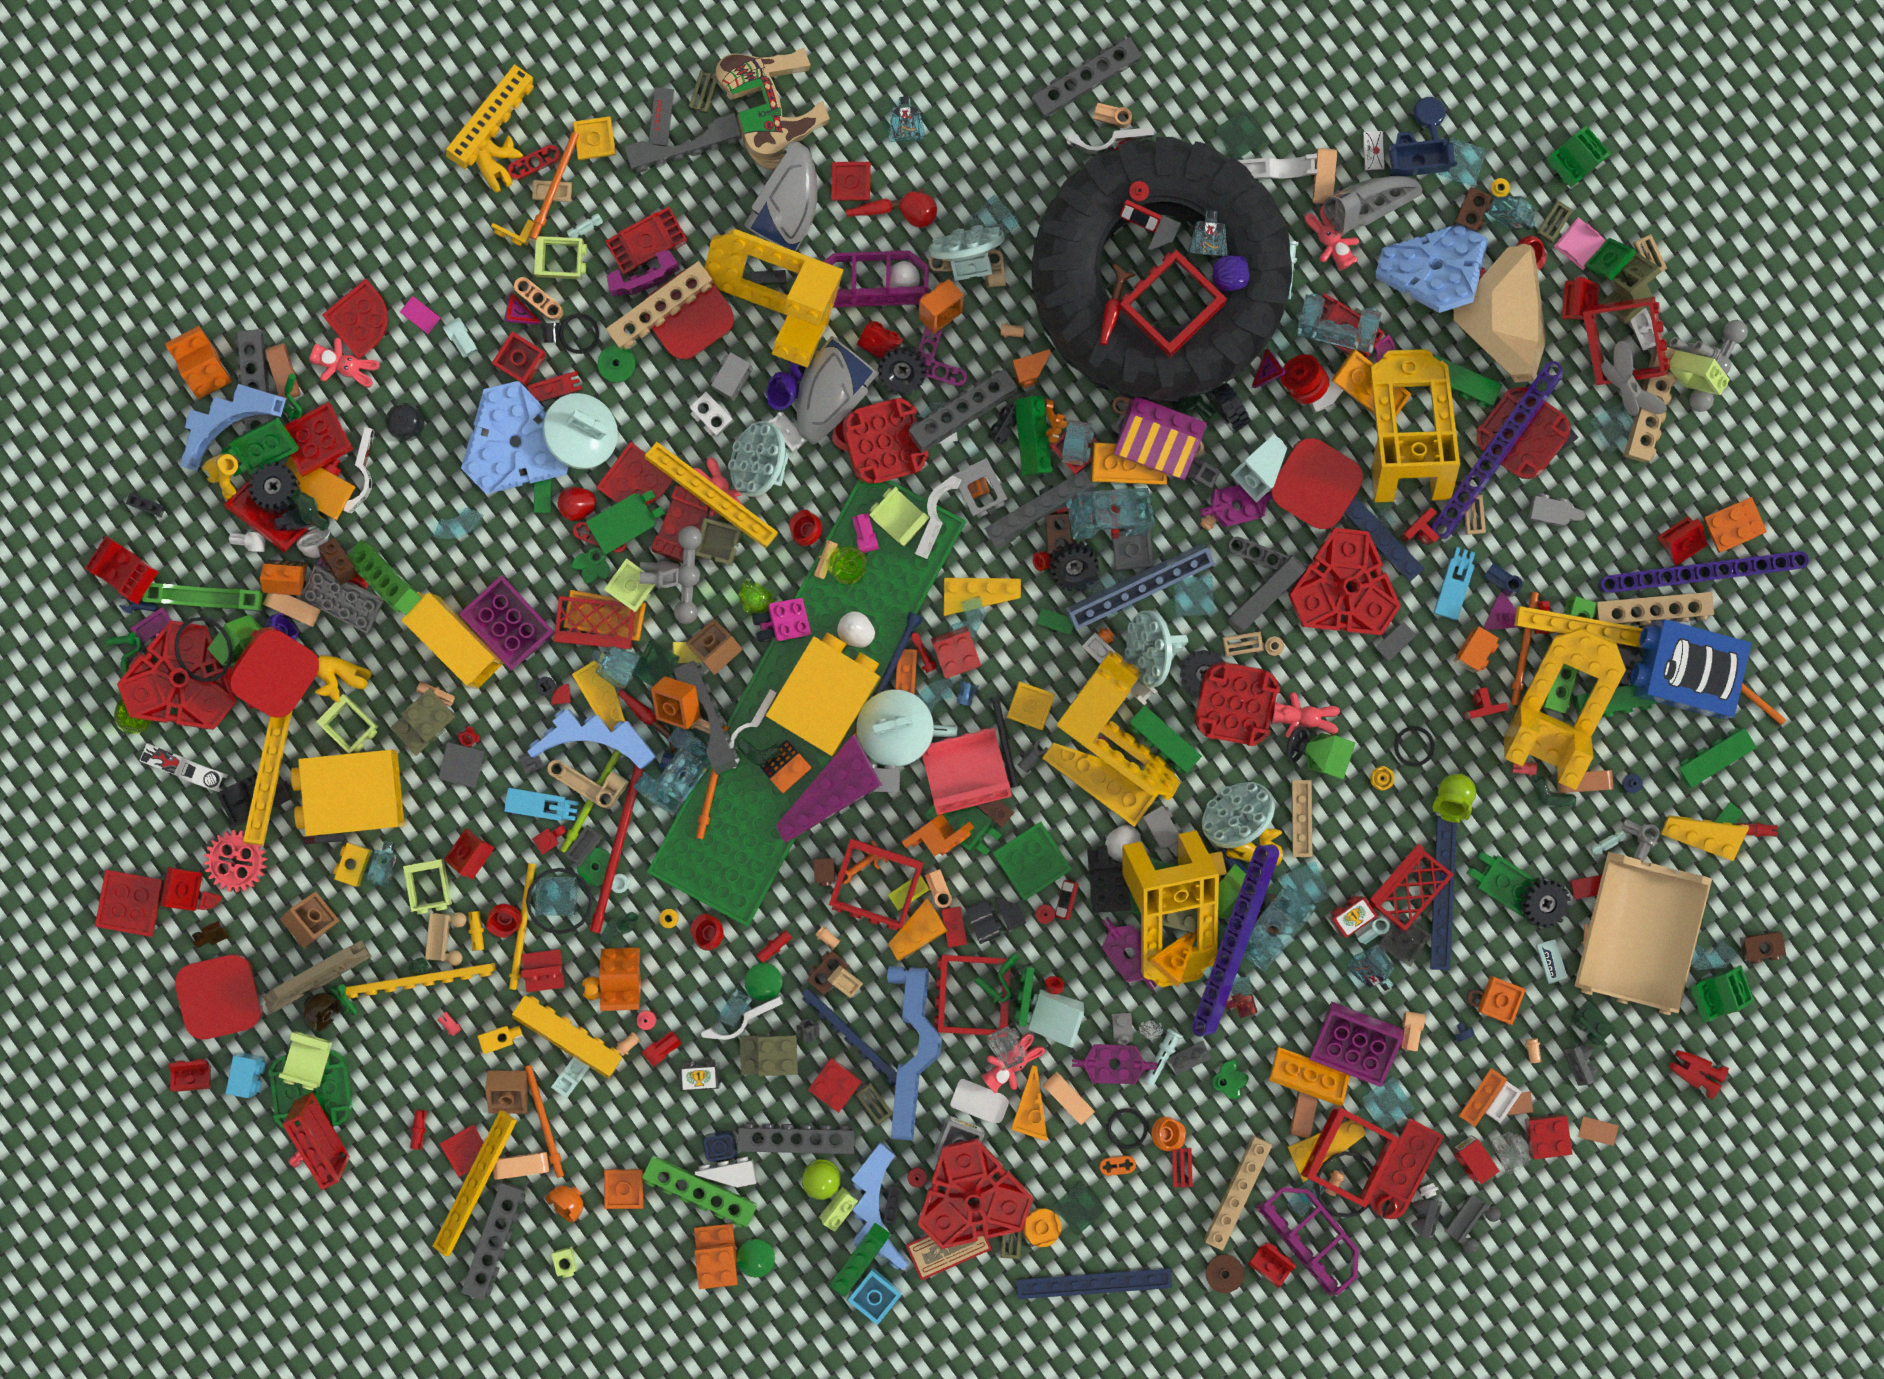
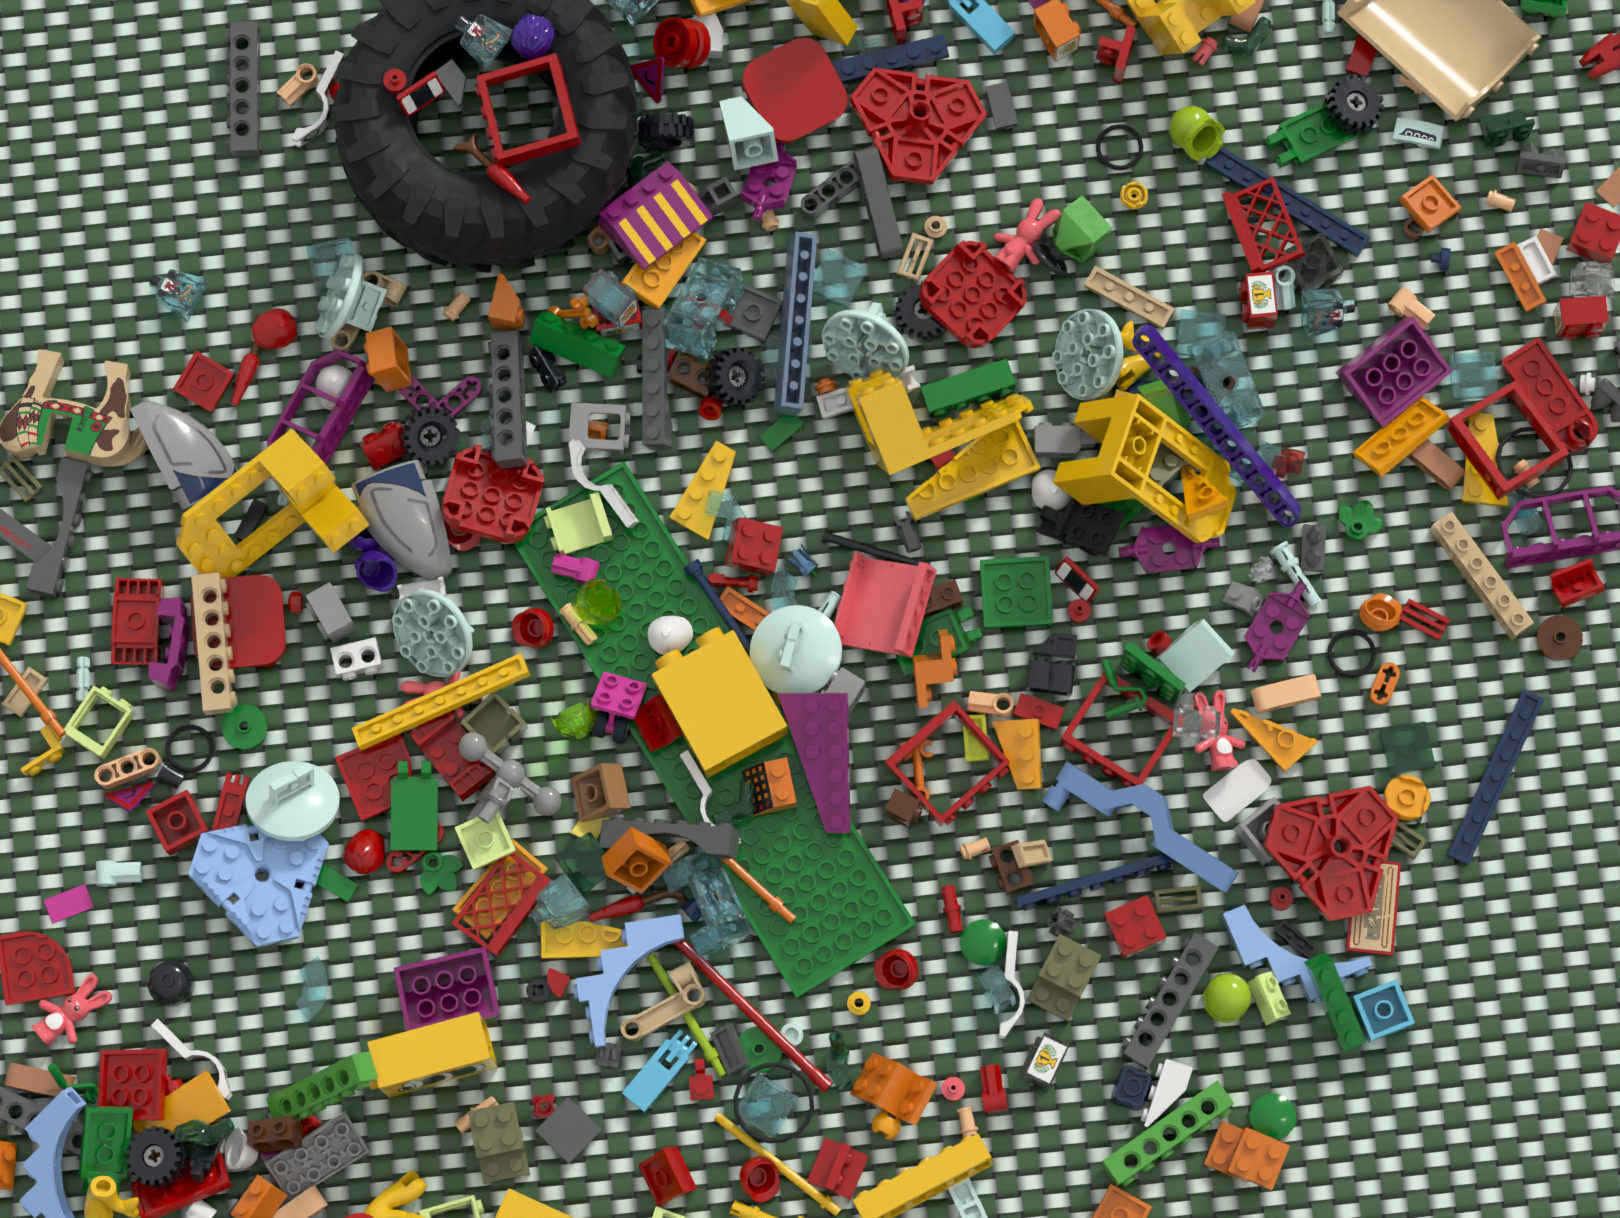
camera: 55 degrees left, 10 degrees down
yellow plate [1006,682,1055,730] -> none
none -> red tile [288,591,303,614]
none -> red bracket [633,694,682,752]

